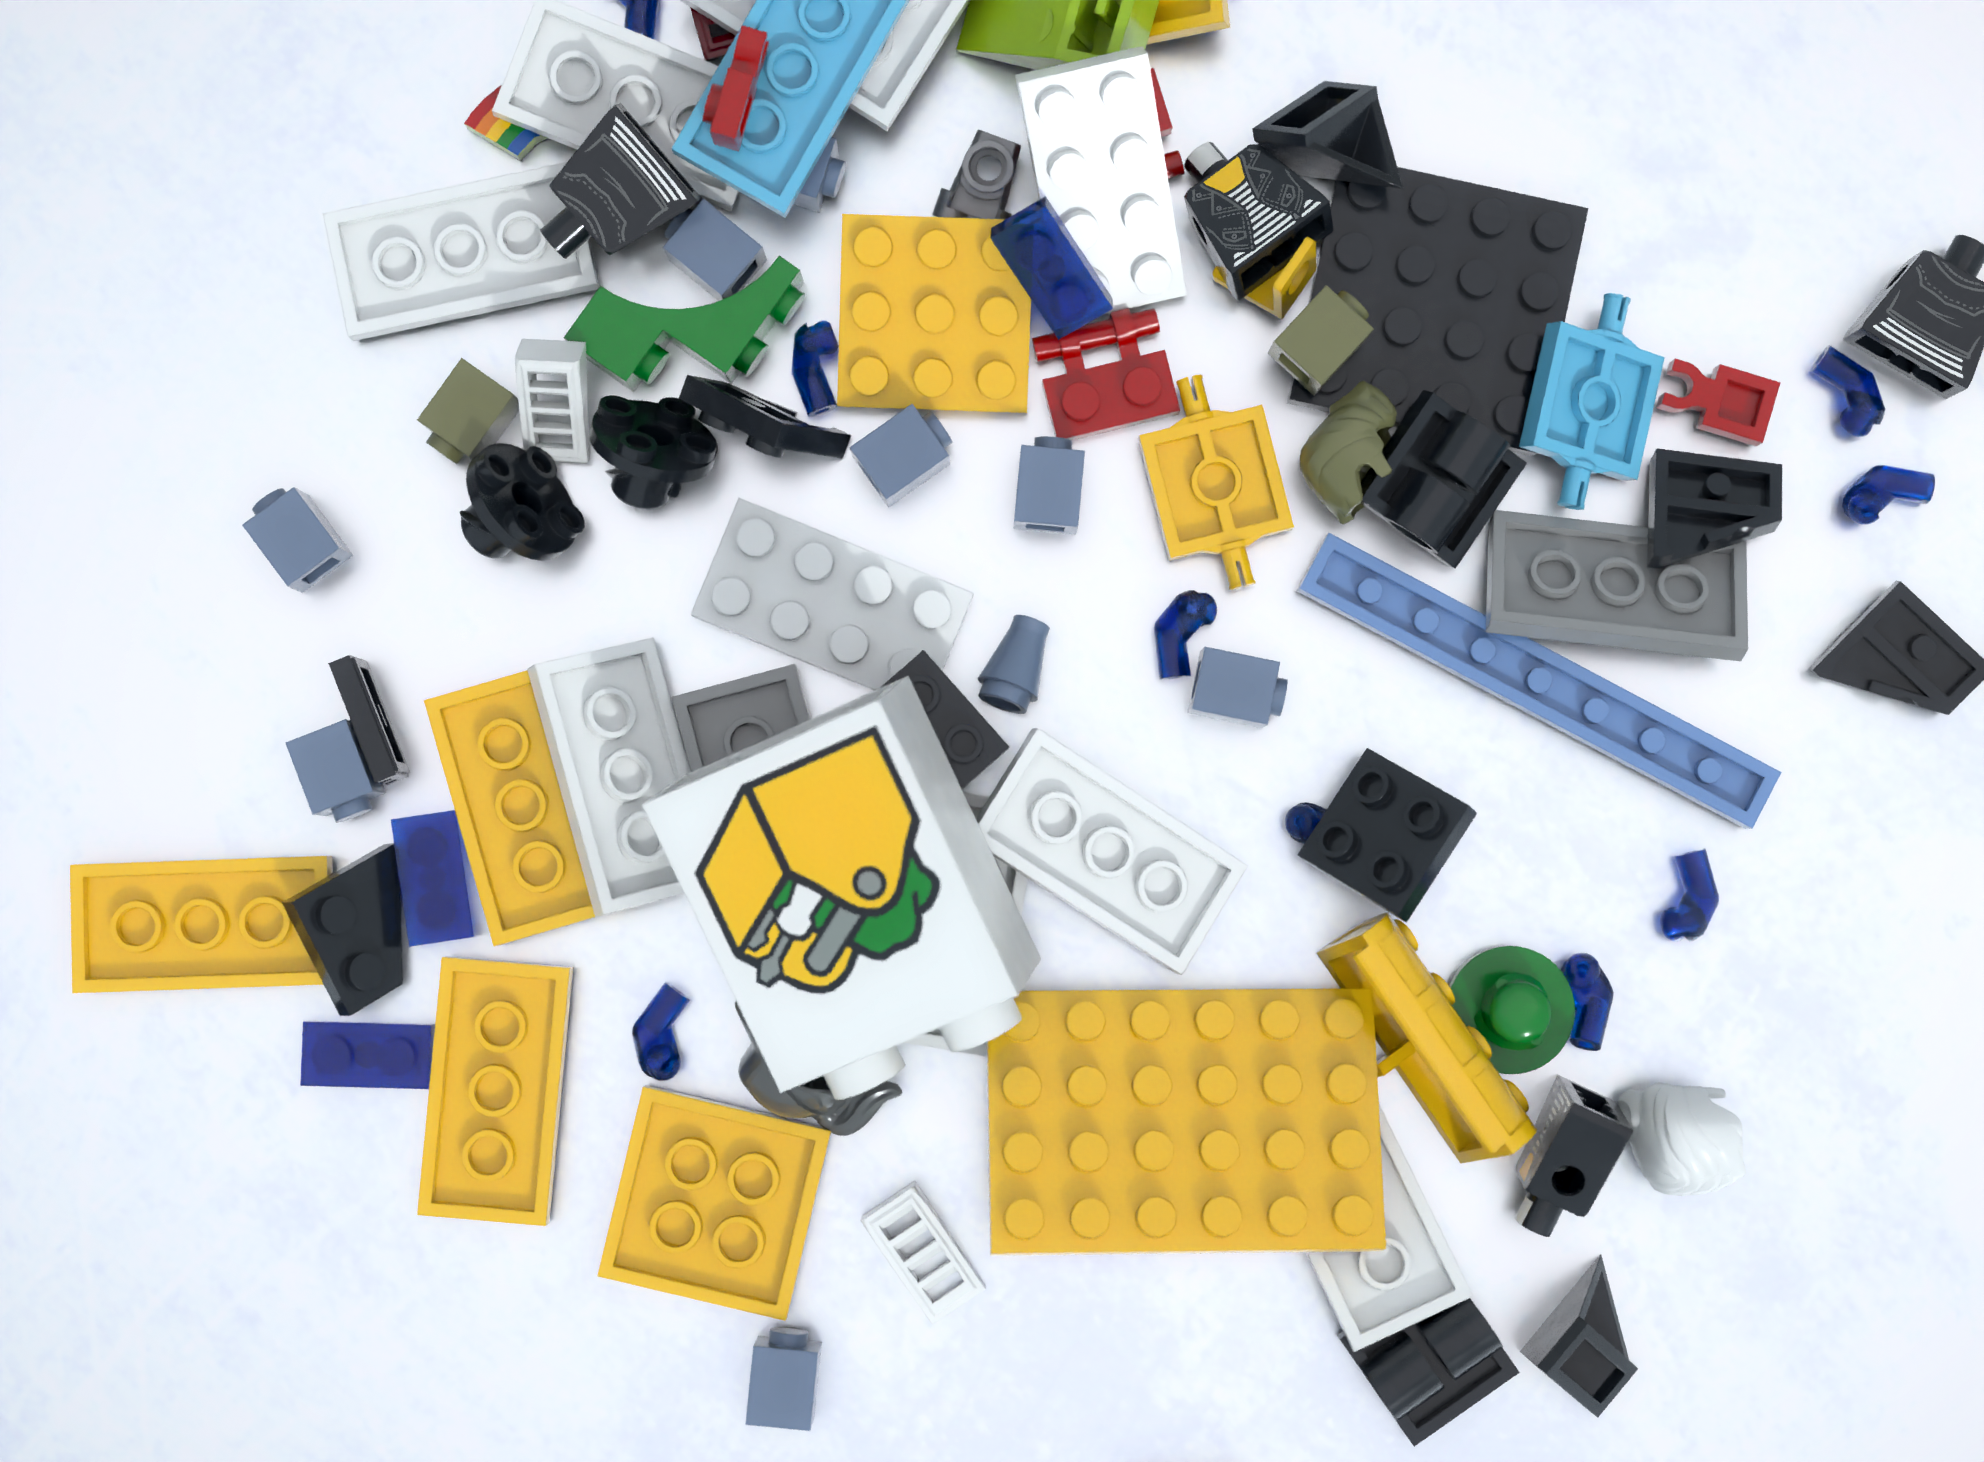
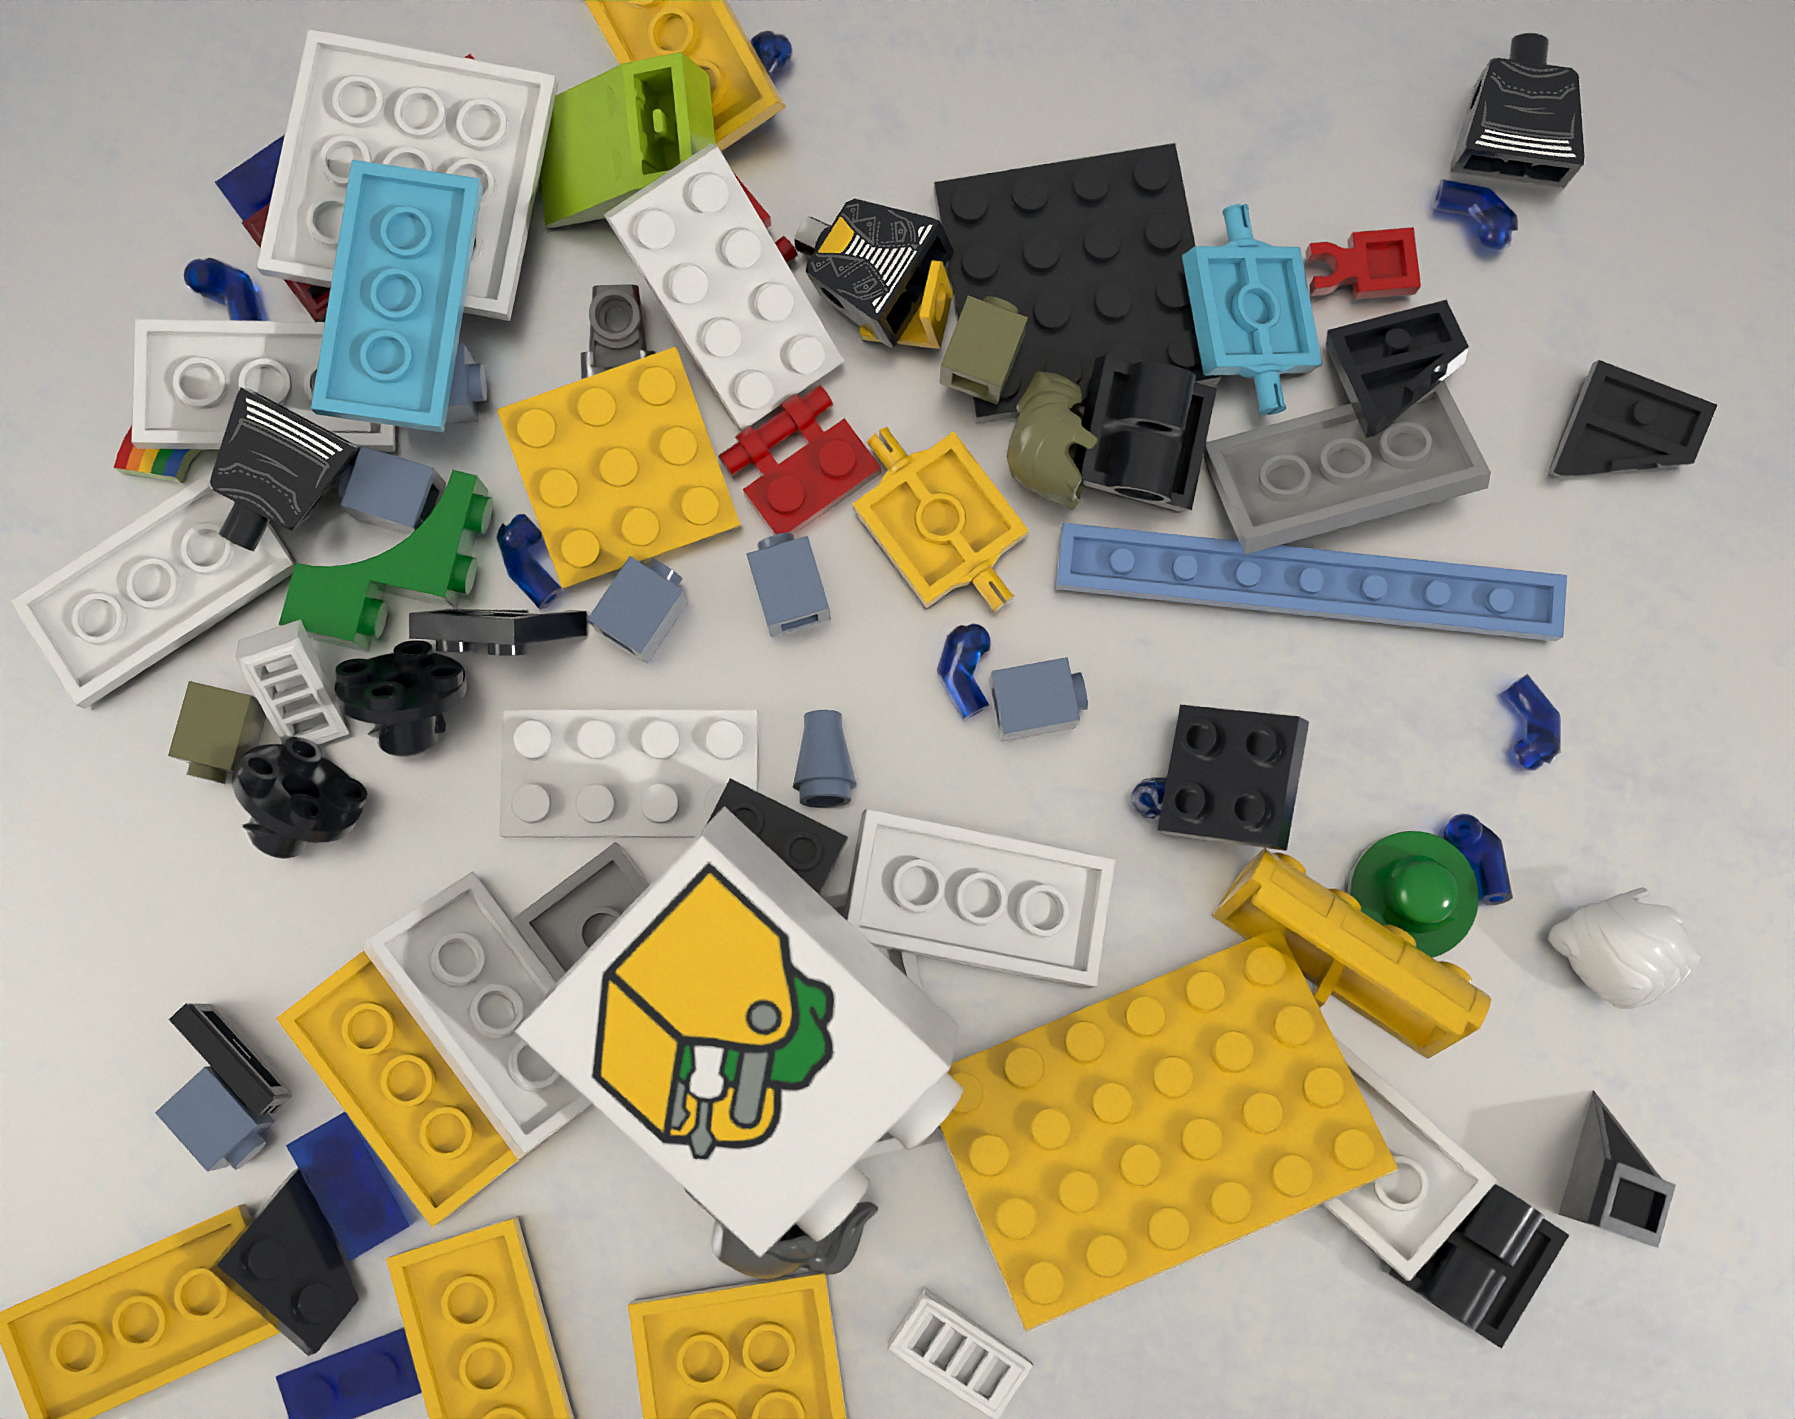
camera: 20 degrees left, 5 degrees down
sand blue brick [242,487,353,593] -> none
clear blue arm [632,982,691,1081] -> none
red plate [703,25,769,152] -> none
clear blue plate [990,196,1113,340] -> none
black slope [1252,81,1403,189] -> none
black torso [1515,1075,1634,1237] -> none
clear blue arm [1842,464,1935,525] -> none

